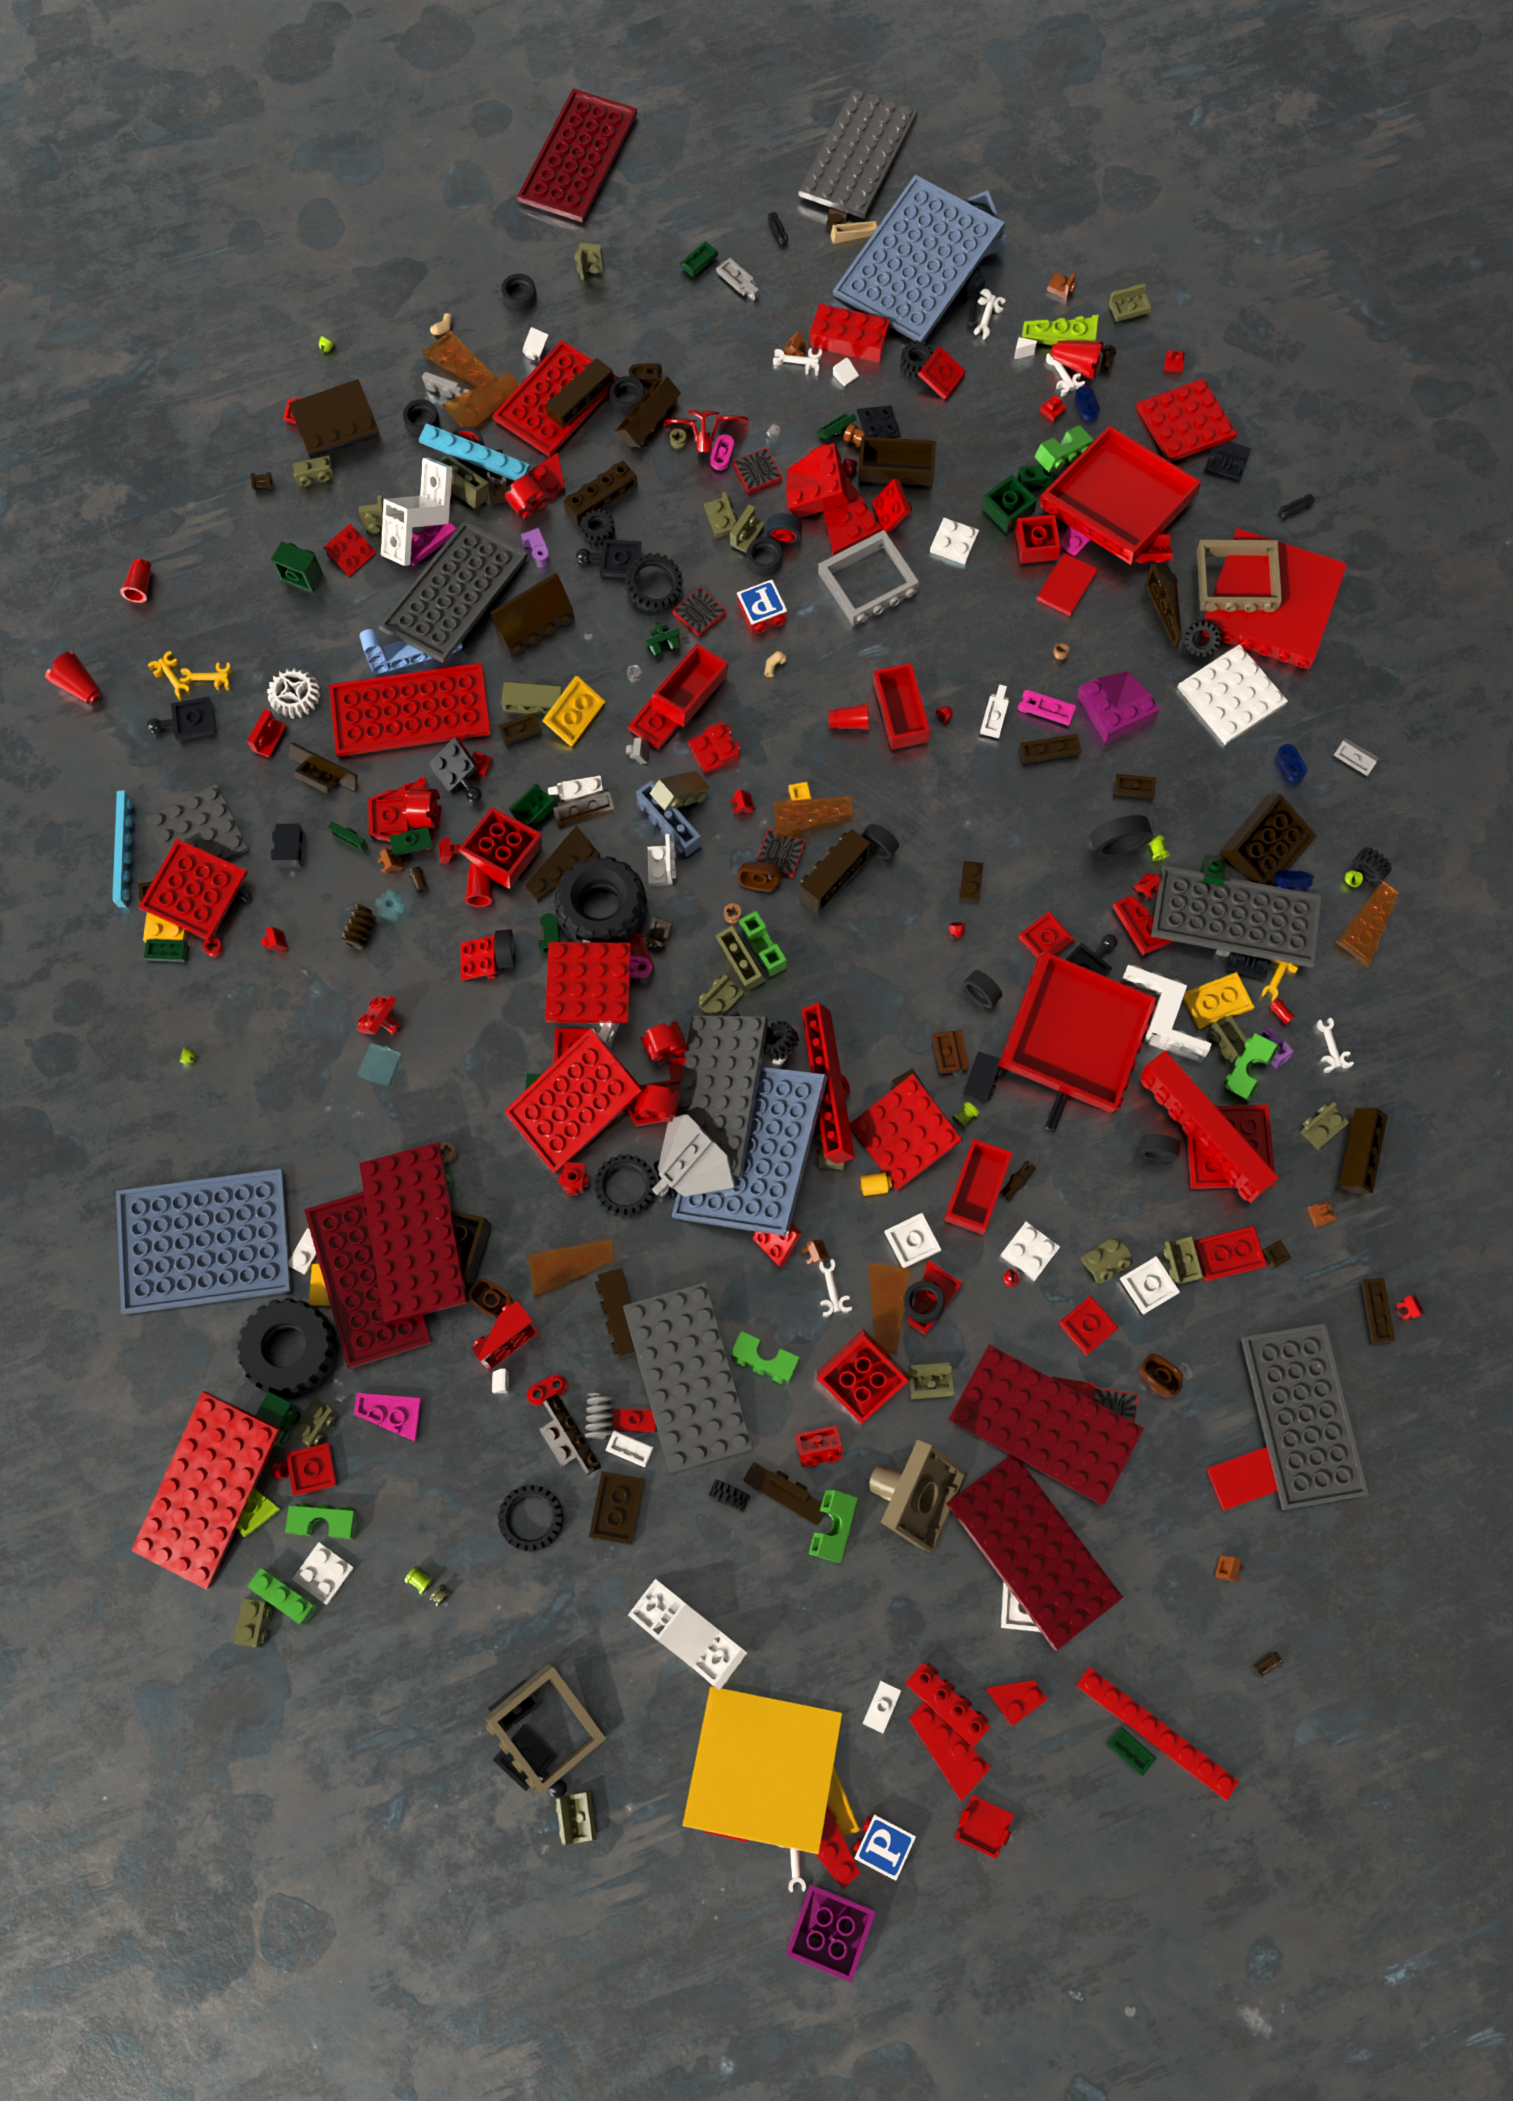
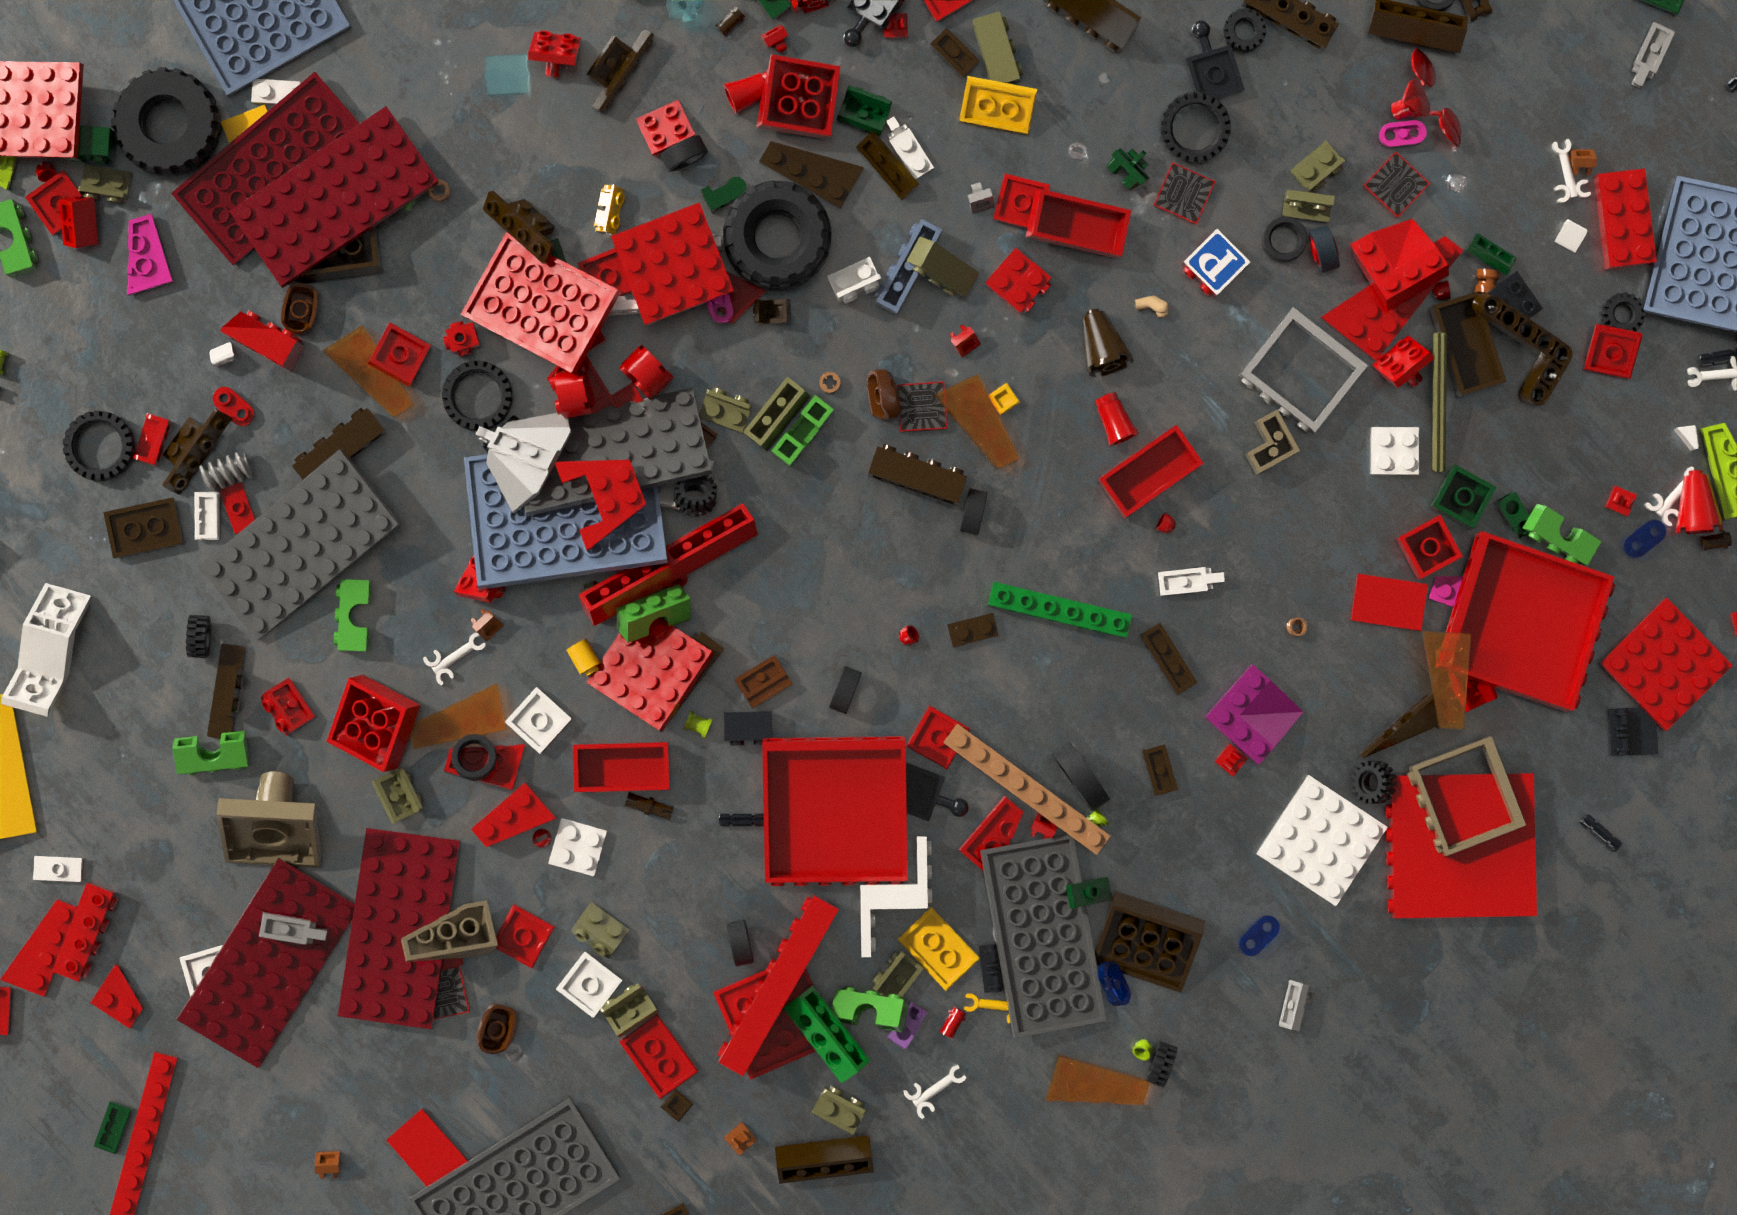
camera: 60 degrees right, 15 degrees up
olive bush [670,429,686,448] -> none
dark pink plate [1018,690,1076,726] -> none
none -> red hinge [59,196,98,248]
none -> red hinge [133,413,172,466]
none -> light grey hinge [259,912,327,945]
none -> red plate [367,322,431,387]
none -> dark tan wedge [401,900,498,962]
none -> red wedge [471,783,558,847]
none -> dark brown bracket [483,191,555,264]
none -> red wing [555,460,646,551]
none -> dark brown bracket [586,30,654,112]
none -> yellow hinge [594,185,625,235]
none -> bright green arch [616,584,691,643]
none -> green brick [783,986,871,1084]
none -> medium nougat plate [943,724,1110,855]
none -> green brick [988,582,1132,639]
none -> dark brown cone [1083,309,1134,377]
none -> red tile [1214,744,1248,777]
none -> dark tan brick [1245,409,1300,475]
none -> clear orange wing [1422,631,1471,729]
none -> olive axle [1432,332,1447,472]
none -> dark brown beam [1472,294,1573,406]

